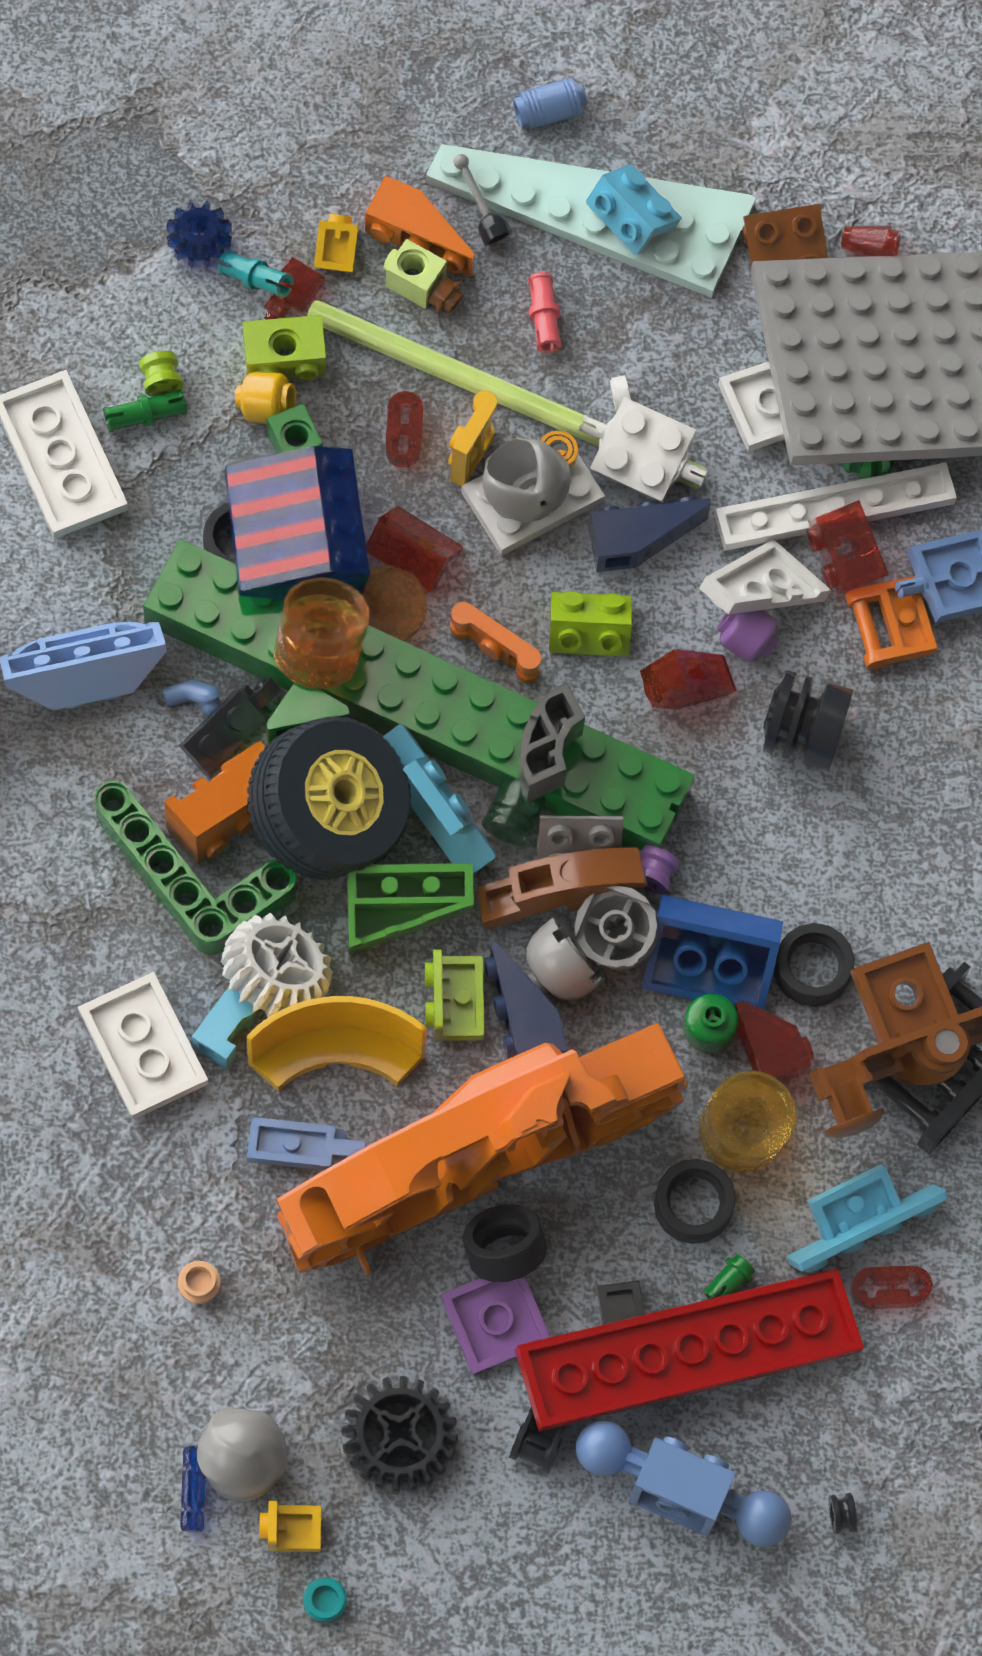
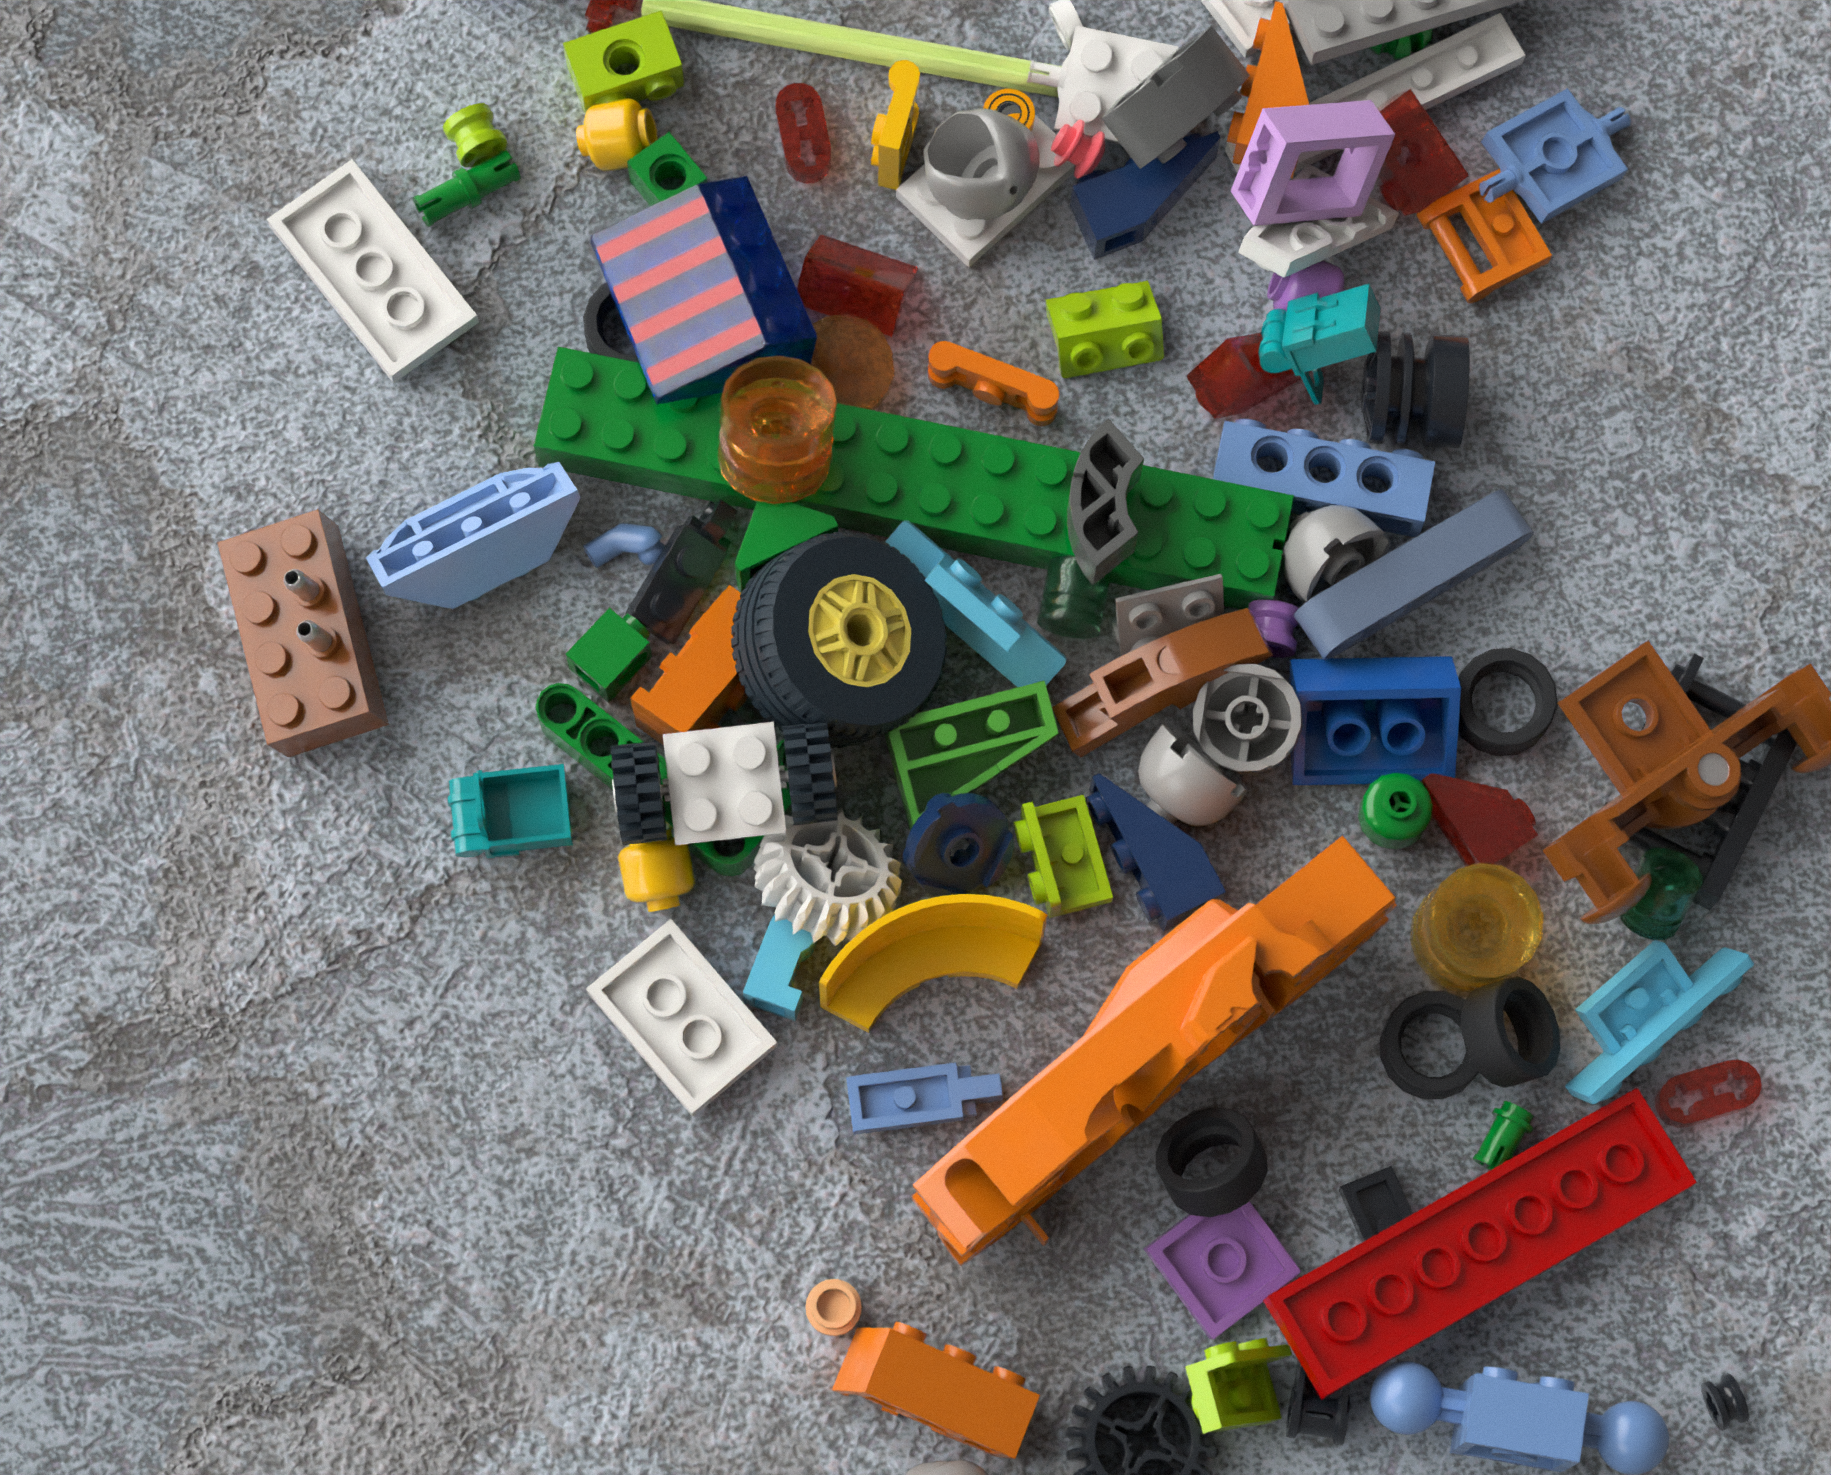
camera: 10 degrees left, 5 degrees up
none -> teal piece [447,764,573,859]
none -> green brick [565,607,652,703]
none -> plate [611,722,838,845]
none -> yellow head [618,829,695,912]
none -> orange wedge [832,1322,1040,1459]
none -> dark blue plate [902,793,1014,897]
none -> coral wheel [1051,119,1105,179]
none -> dark grey brick [1101,25,1250,169]
none -> lime bracket [1185,1338,1292,1433]
none -> medium blue brick [1212,419,1435,537]
none -> orange slope [1226,1,1309,178]
none -> lavender window [1231,100,1395,226]
none -> teal piece [1258,284,1381,405]
none -> light grey cylinder [1281,505,1389,603]
none -> sand blue beam [1294,489,1534,660]
none -> black tyre [1461,976,1561,1088]
none -> clear green piece [1619,848,1702,940]

